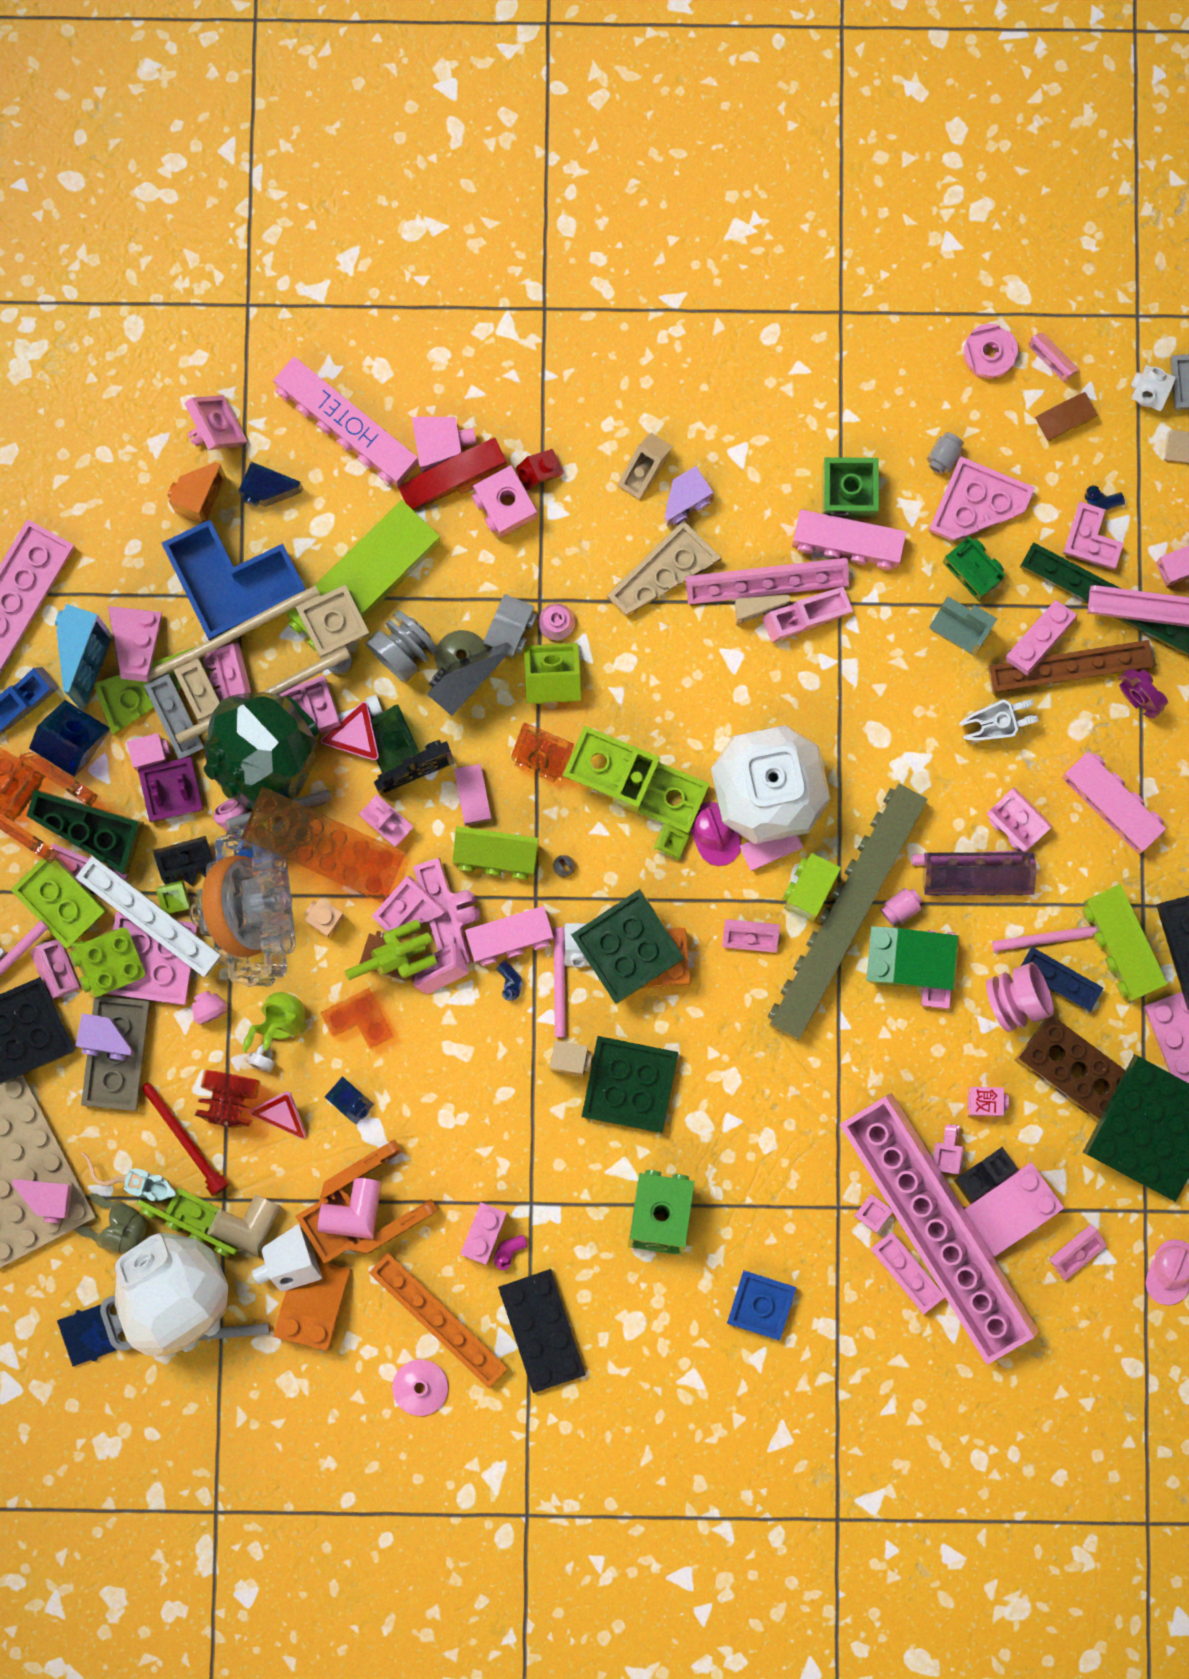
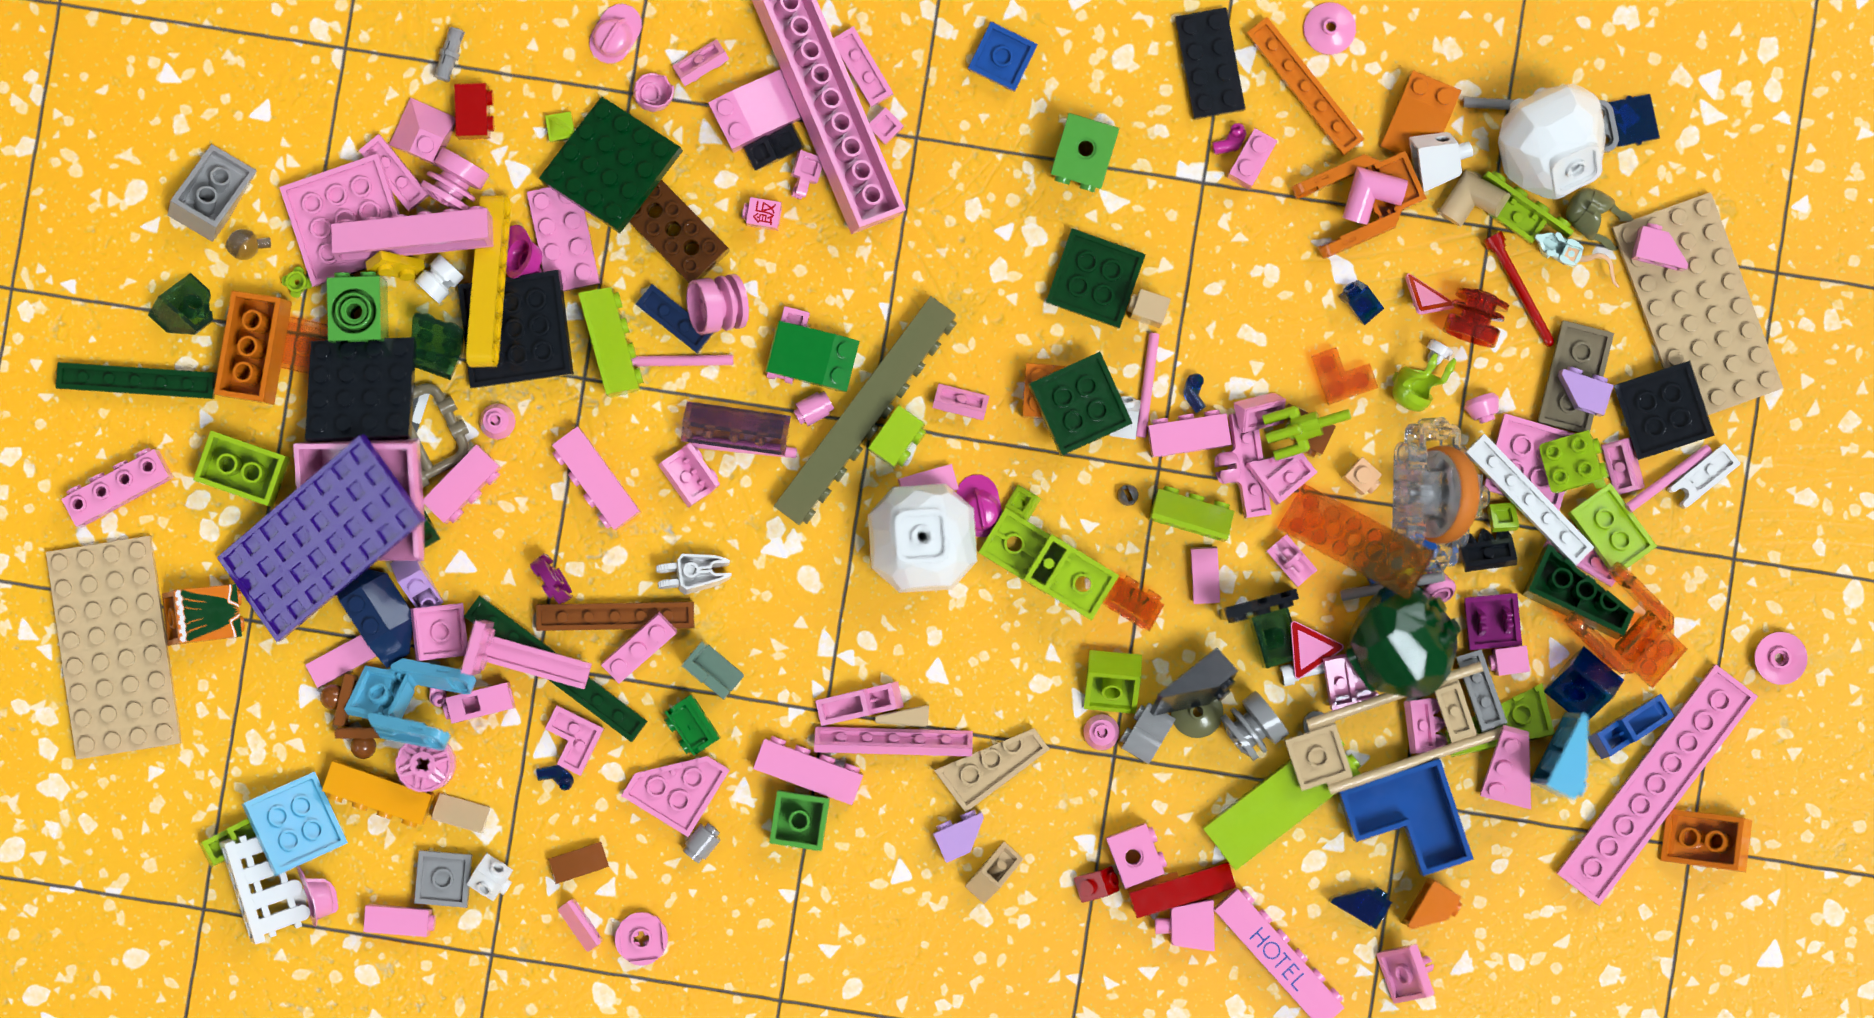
camera: 170 degrees left, 5 degrees up
none -> bright pink hair [633,73,674,112]

